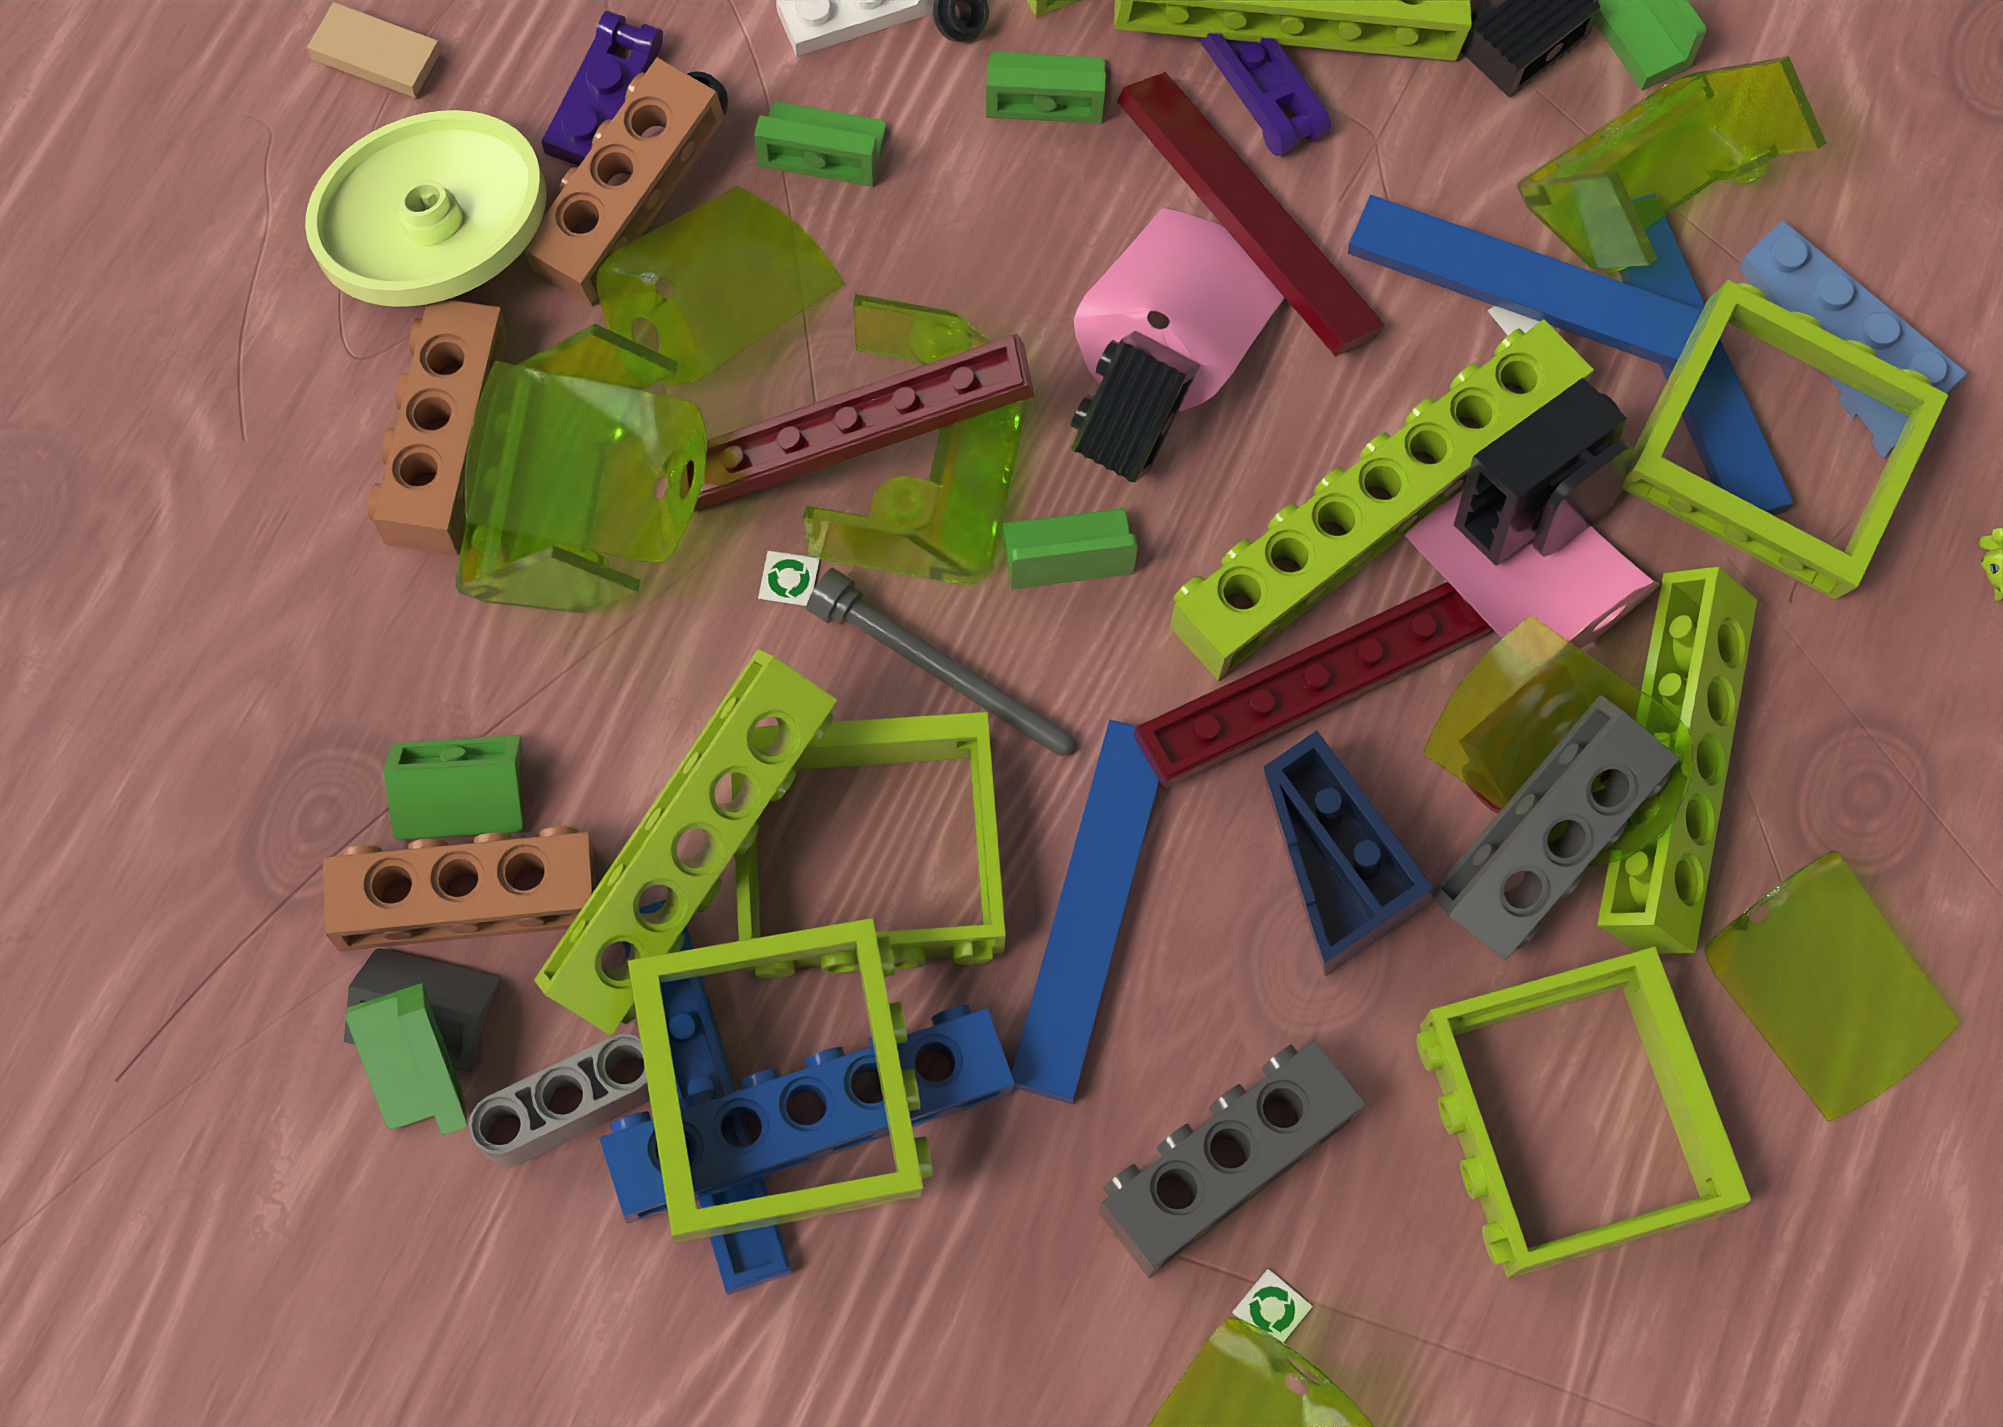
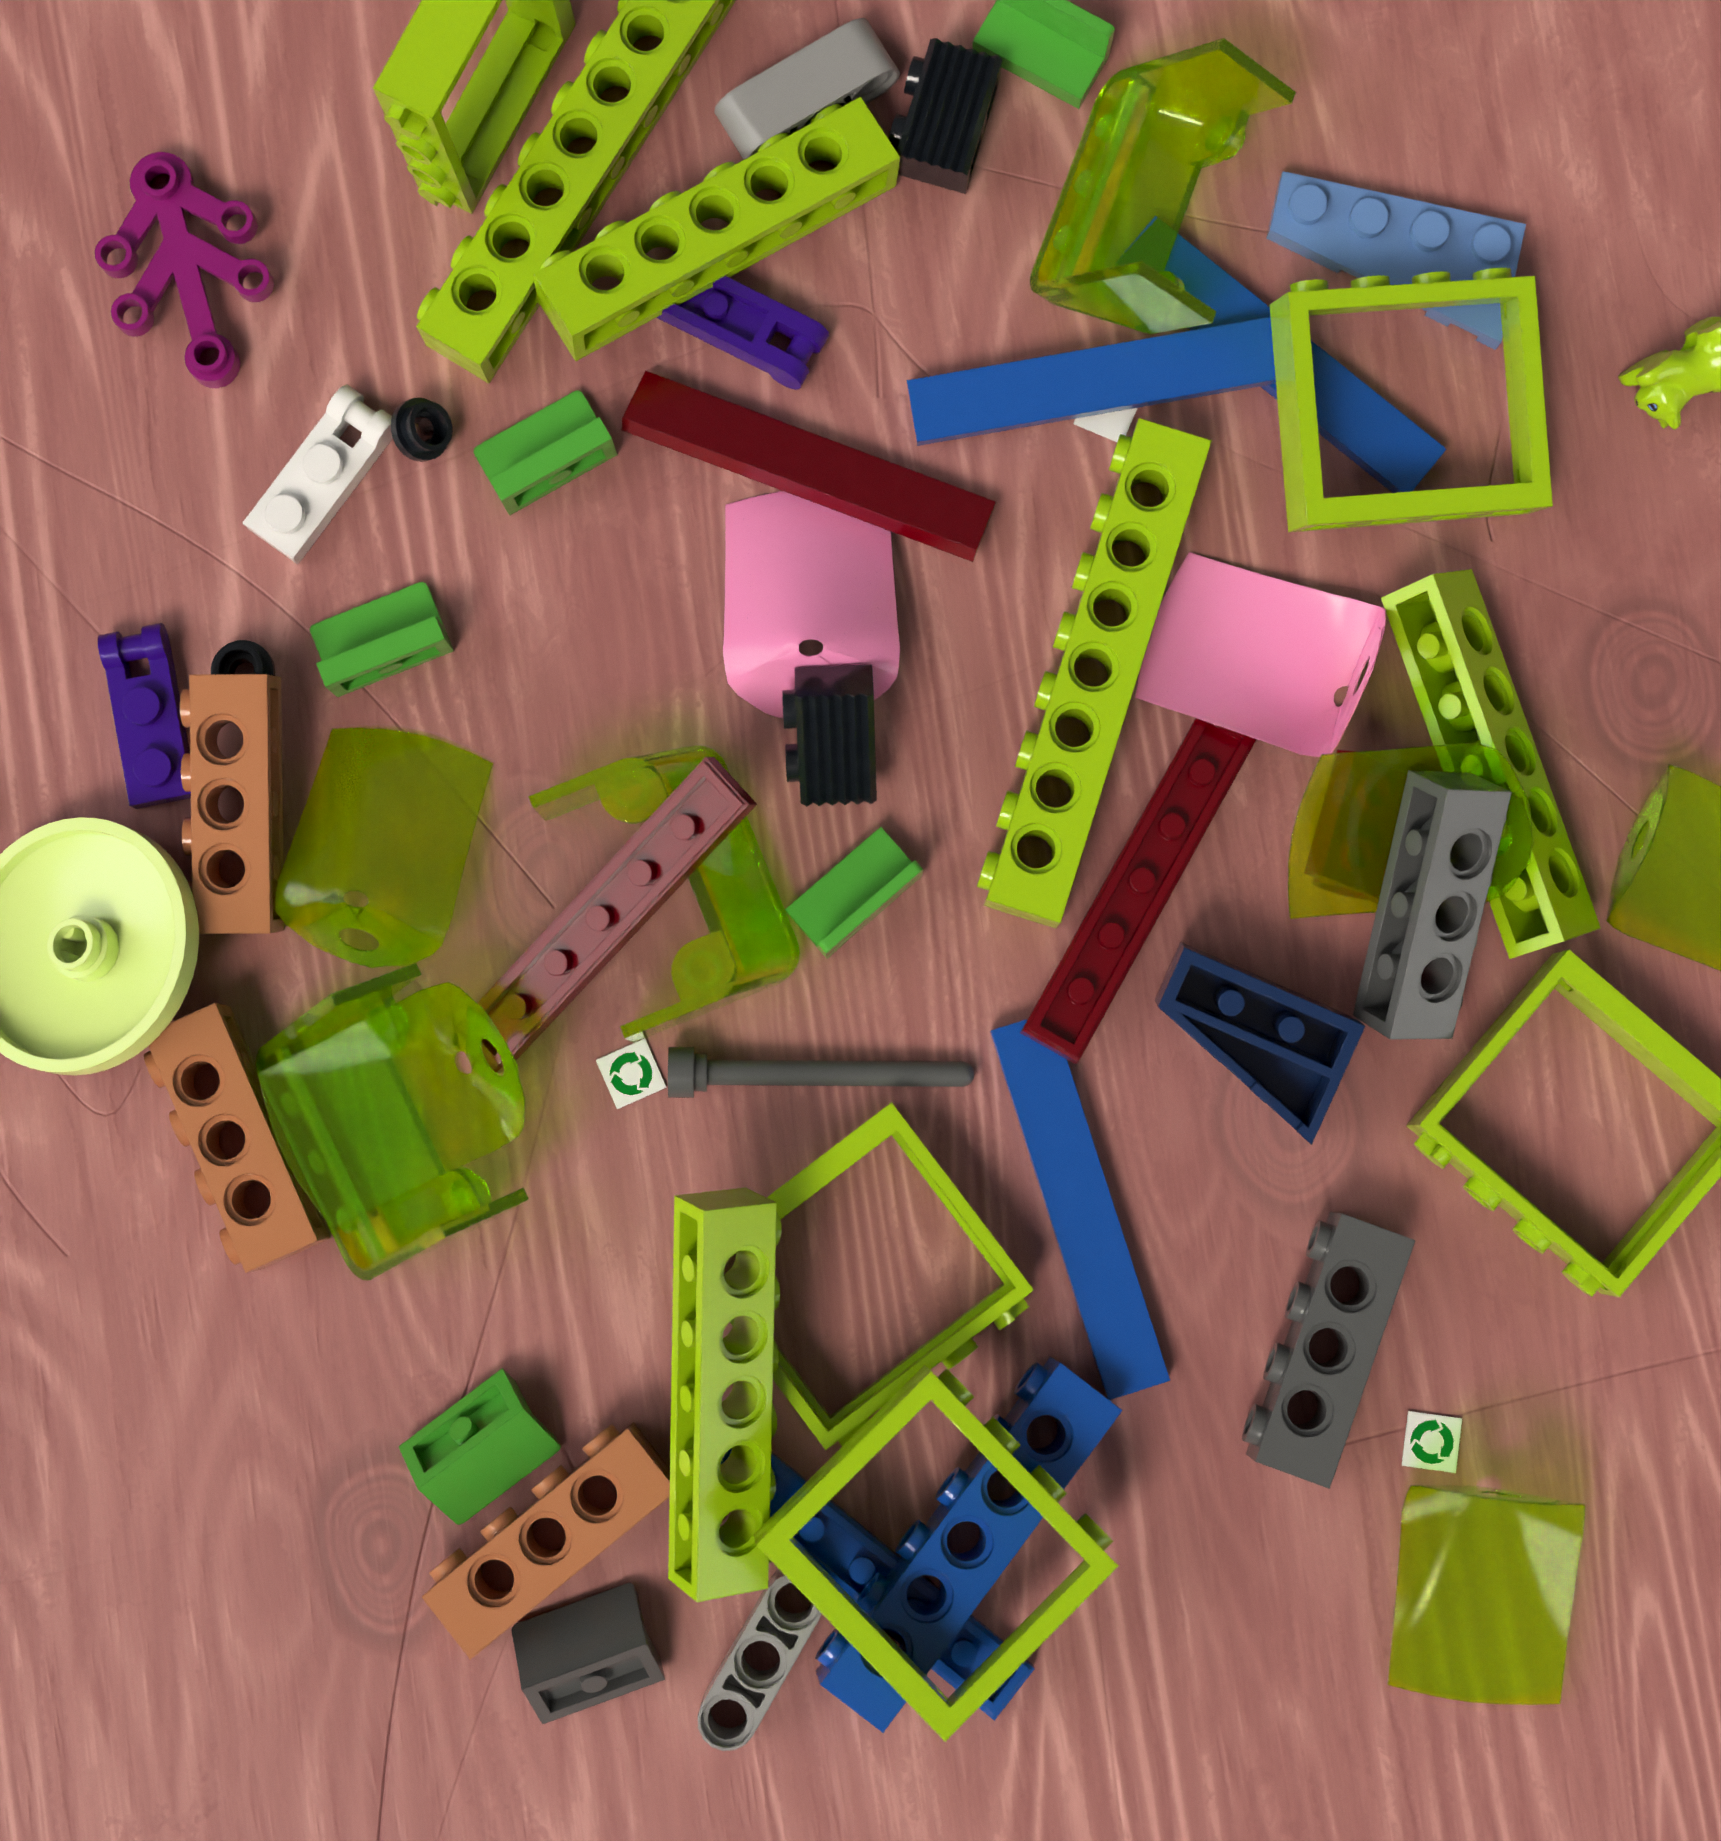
camera: 30 degrees left, 15 degrees up
bright green panel [346,983,468,1136] -> none
black brick [1454,378,1635,566] -> none

